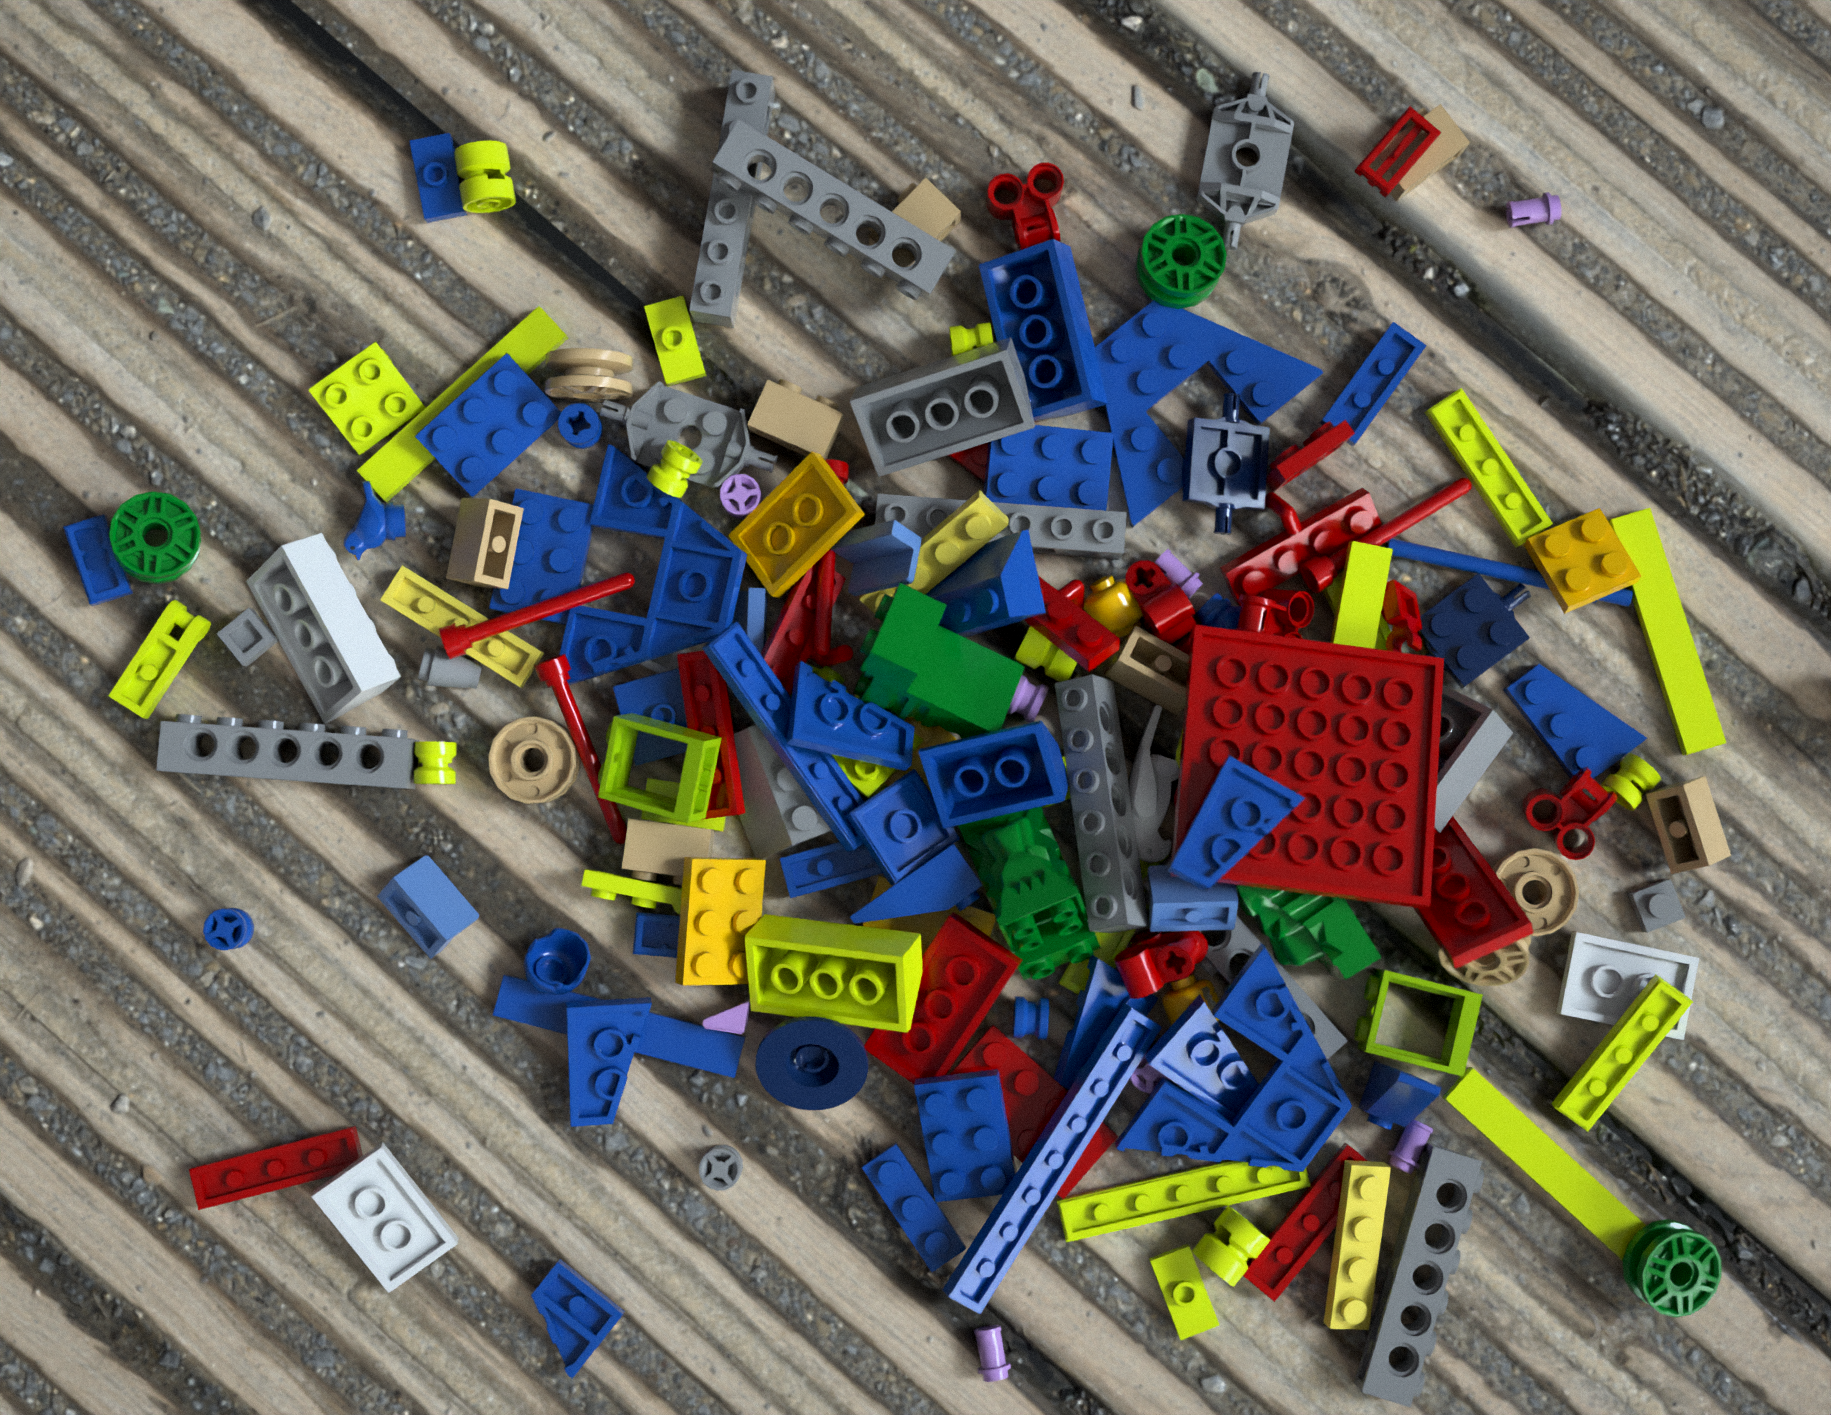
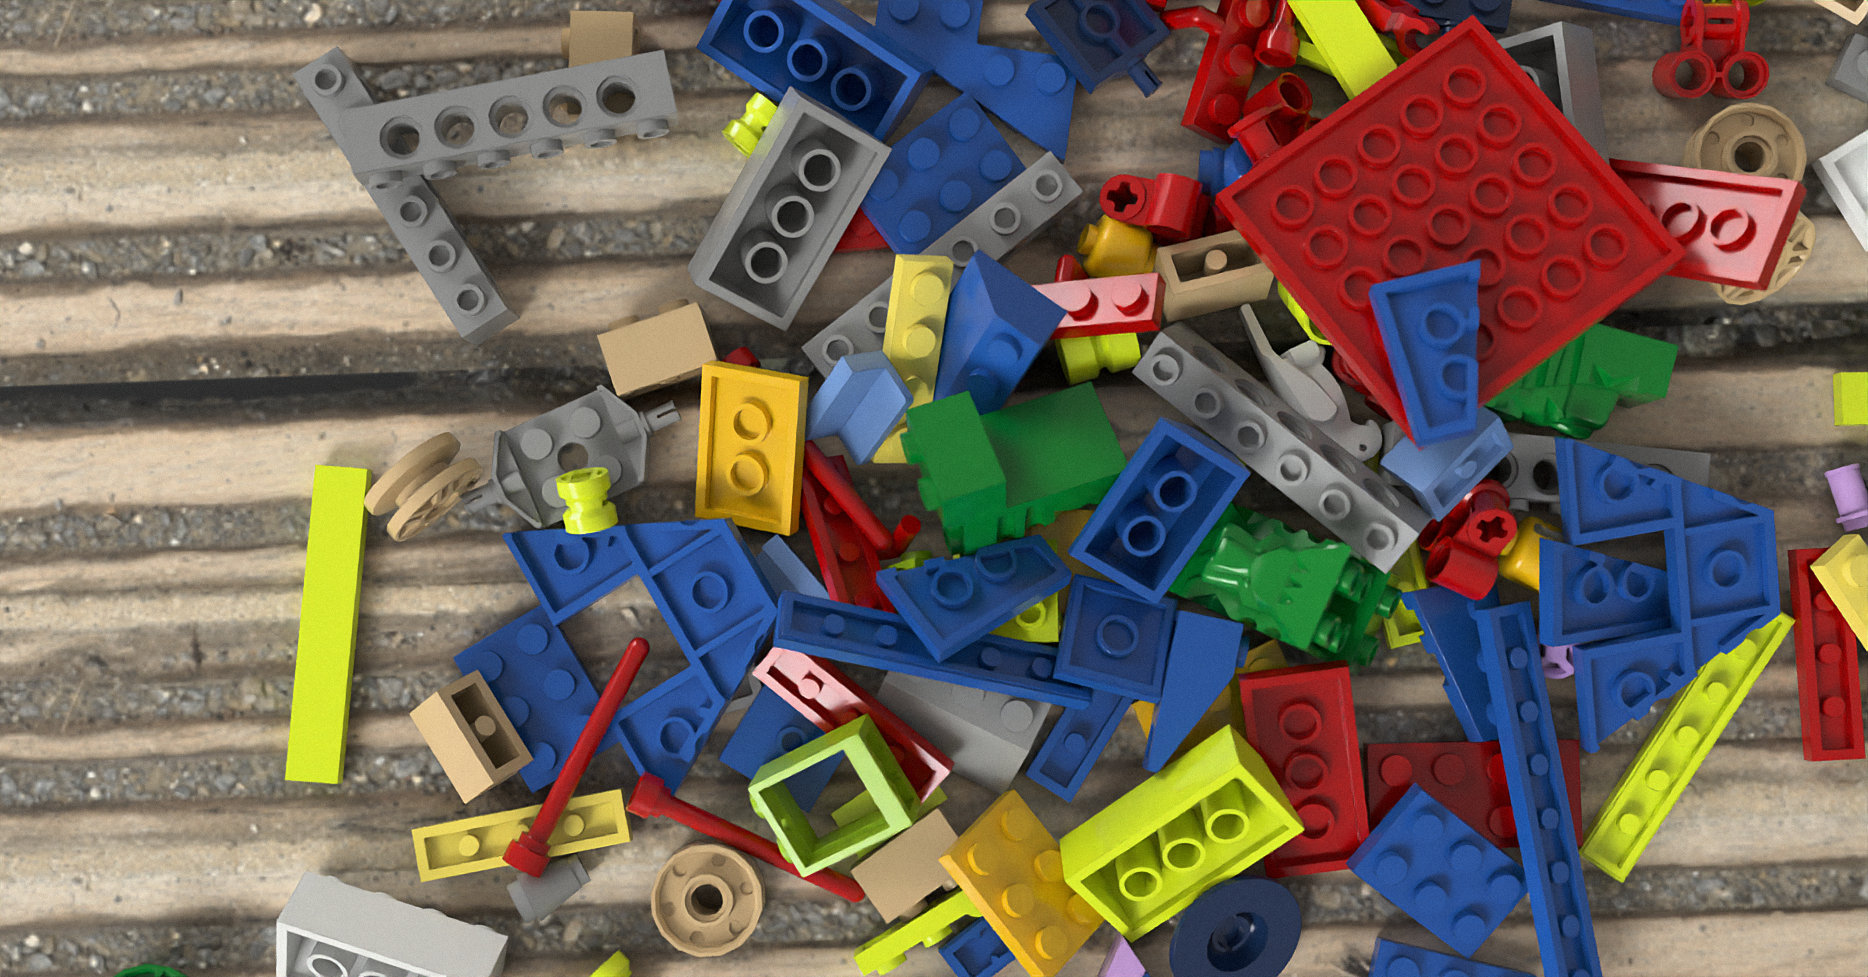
camera: 40 degrees left, 0 degrees up
neon yellow hinge [308,341,426,456] -> none
blue animal [344,481,406,560] -> none
blue plate [409,133,467,223] -> none
blue plate [415,353,561,498] -> none
neon yellow wheel [454,140,516,213] -> none
blue wheel [558,403,603,449] -> none
neon yellow plate [644,295,706,387] -> none
lavender wheel [720,474,763,519] -> none
lavender wheel [1007,675,1049,723] -> none
blue wheel [1013,996,1049,1040] -> none
neon yellow plate [1149,1244,1219,1340] -> none
lavender pin [1155,549,1203,599] -> none
neon yellow wheel [1191,1205,1271,1287] -> none
lime window [1354,968,1483,1077] -> none
blue slope [1358,1061,1441,1130] -> none

